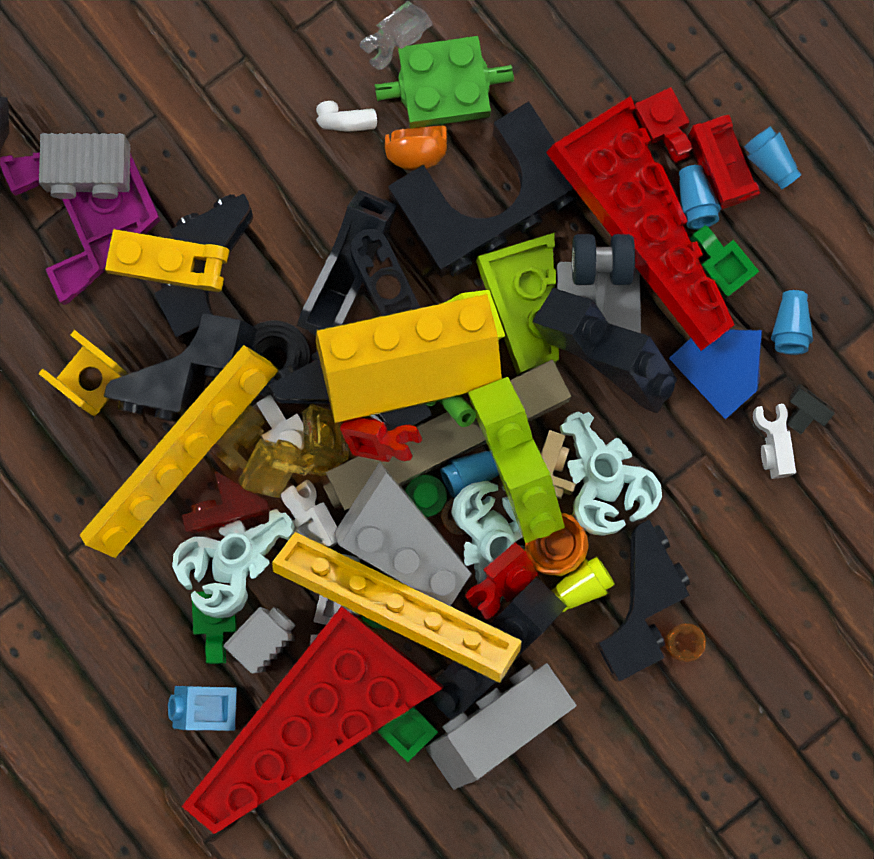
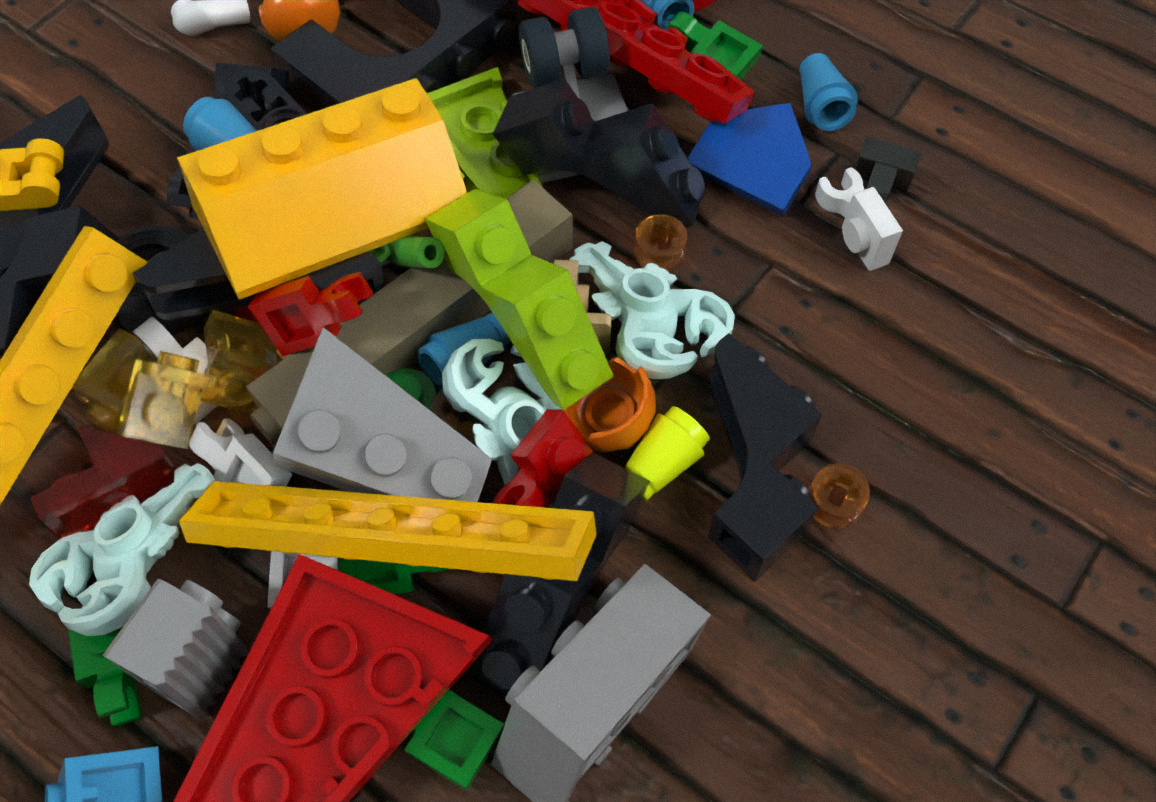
camera: 15 degrees left, 20 degrees down
none -> dark azure cone [183,97,257,151]
none -> clear orange bush [634,214,688,272]

